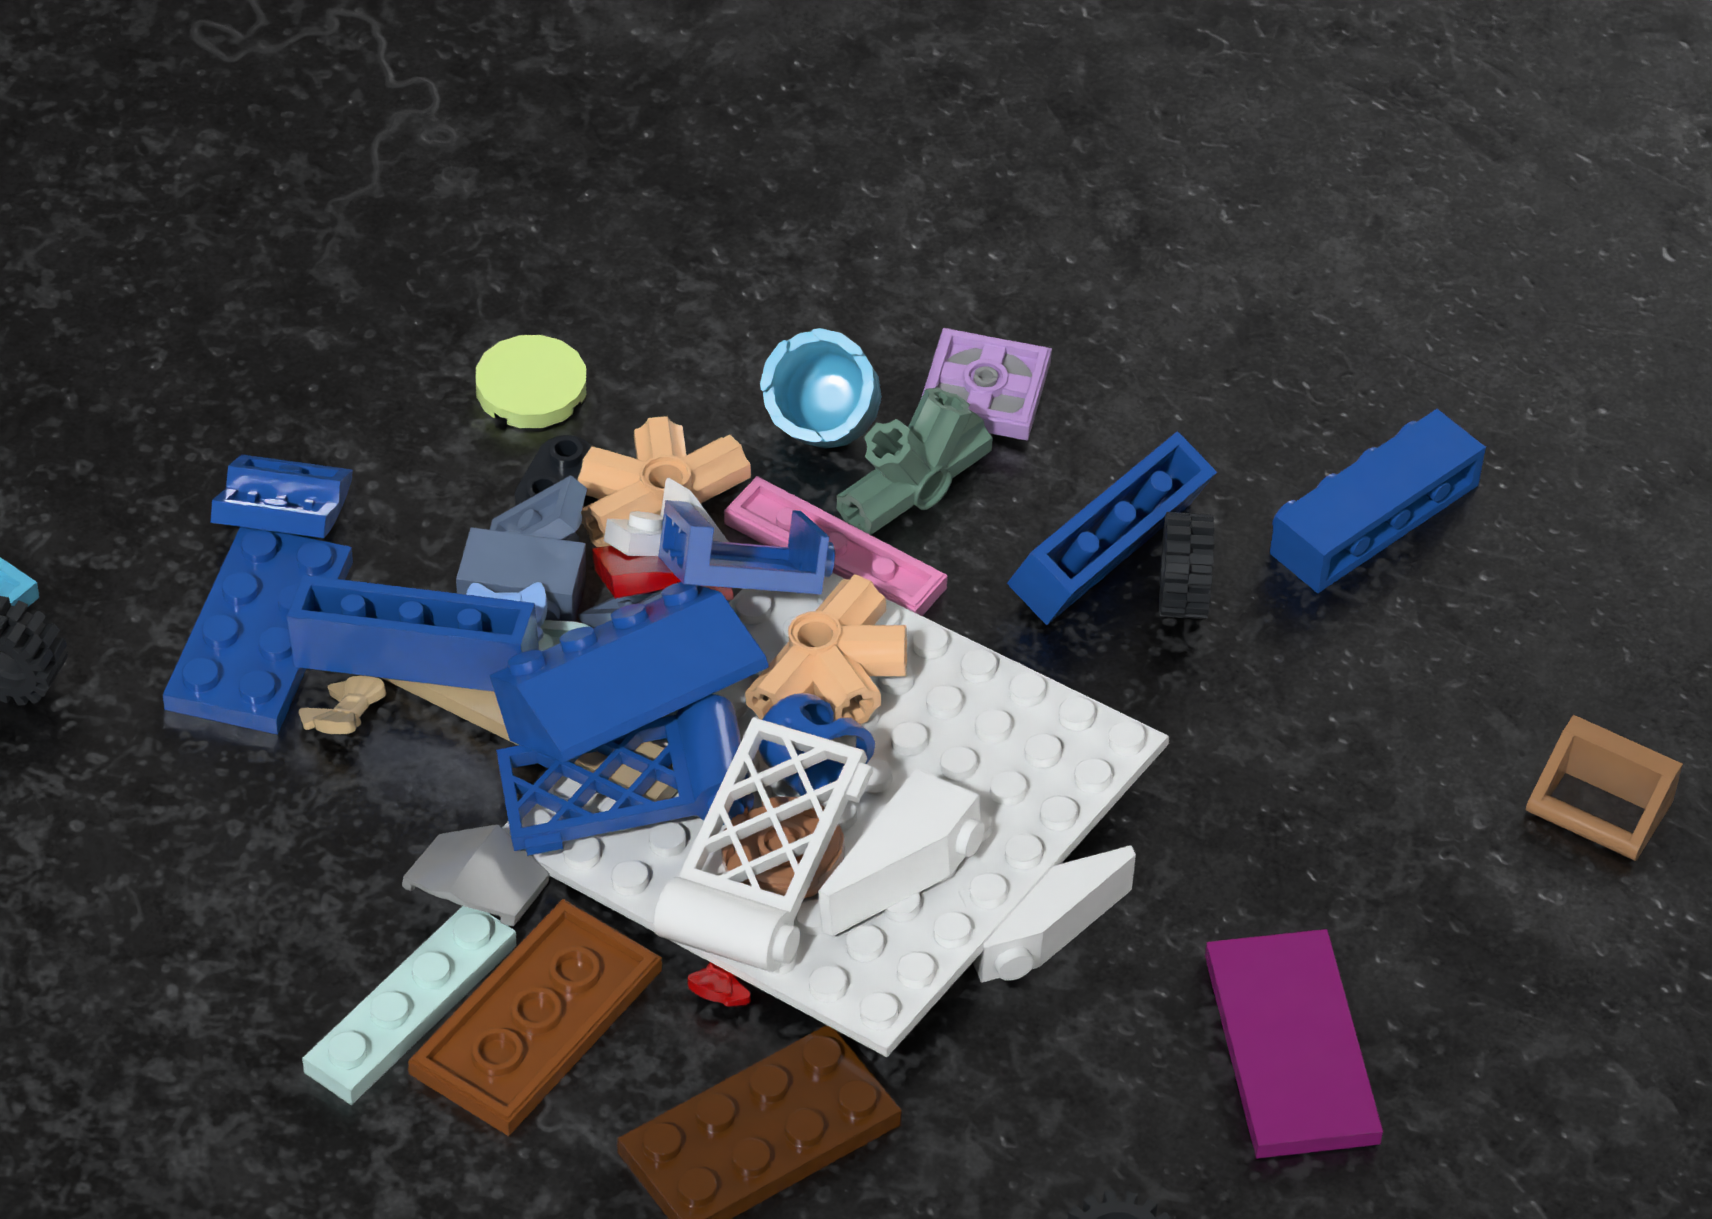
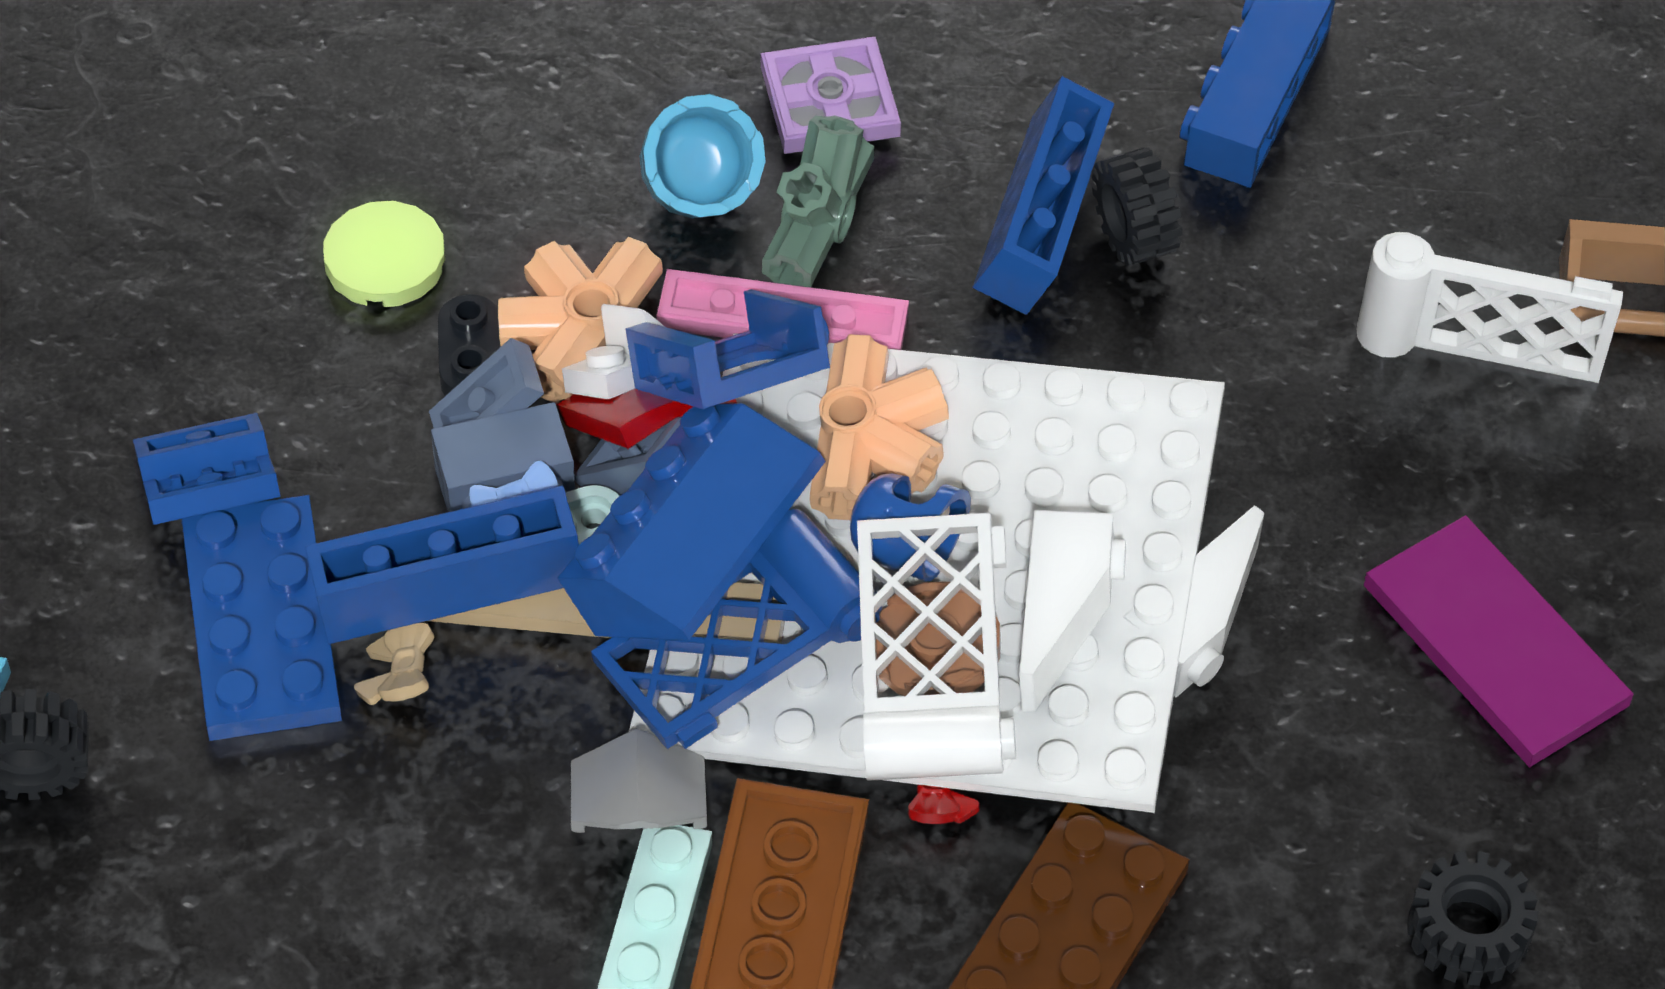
camera: 25 degrees left, 5 degrees up
none -> white piece [1357,232,1623,383]

